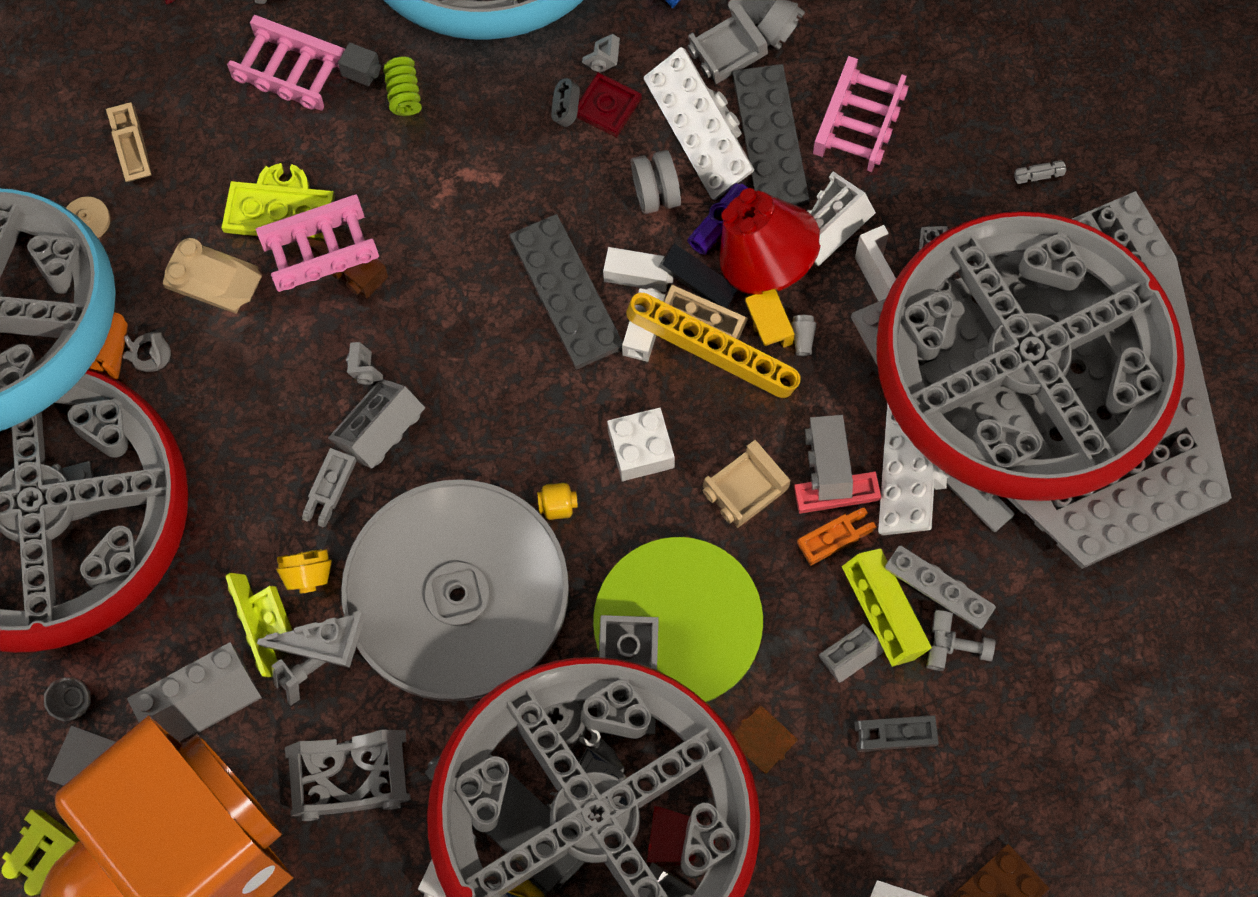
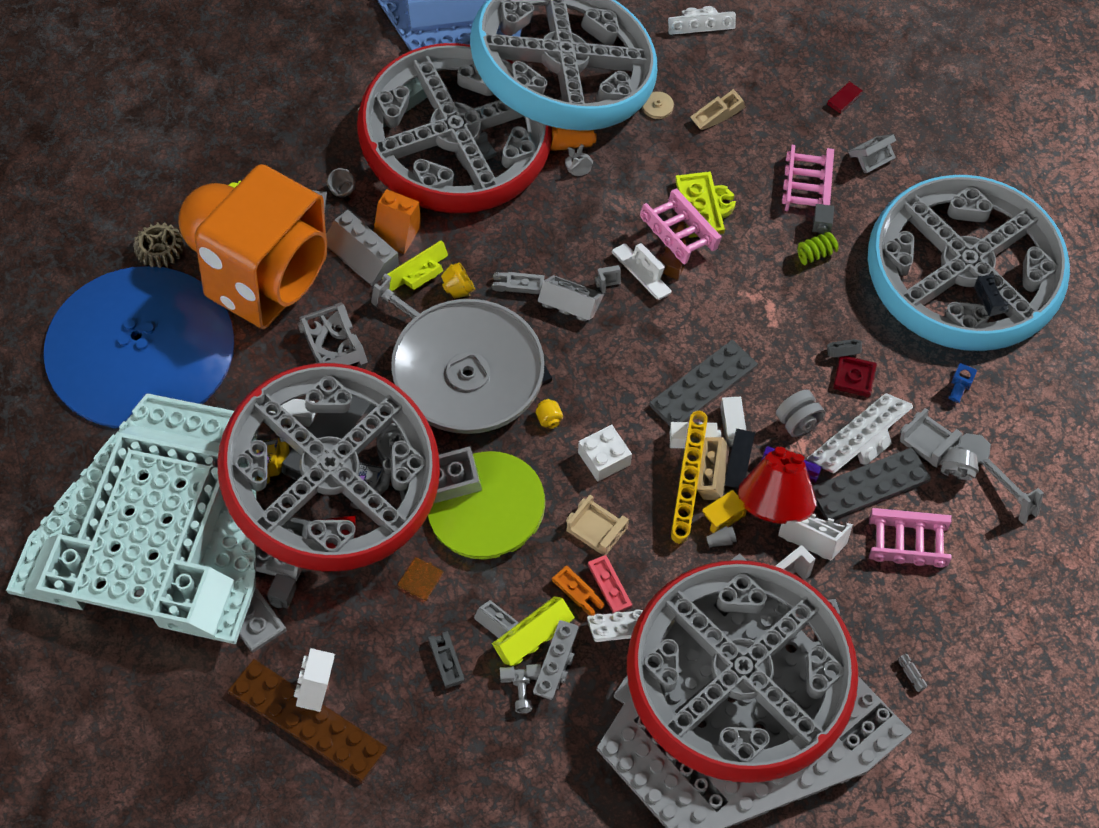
camera: 70 degrees right, 10 degrees down
tan slope [163,238,263,314] -> none
light grey wing [257,611,366,668] -> none
light grey bracket [582,34,620,73] -> none
light grey brick [805,415,853,501] -> none
none -> orange slope [373,189,421,254]
none -> white bracket [612,243,671,300]

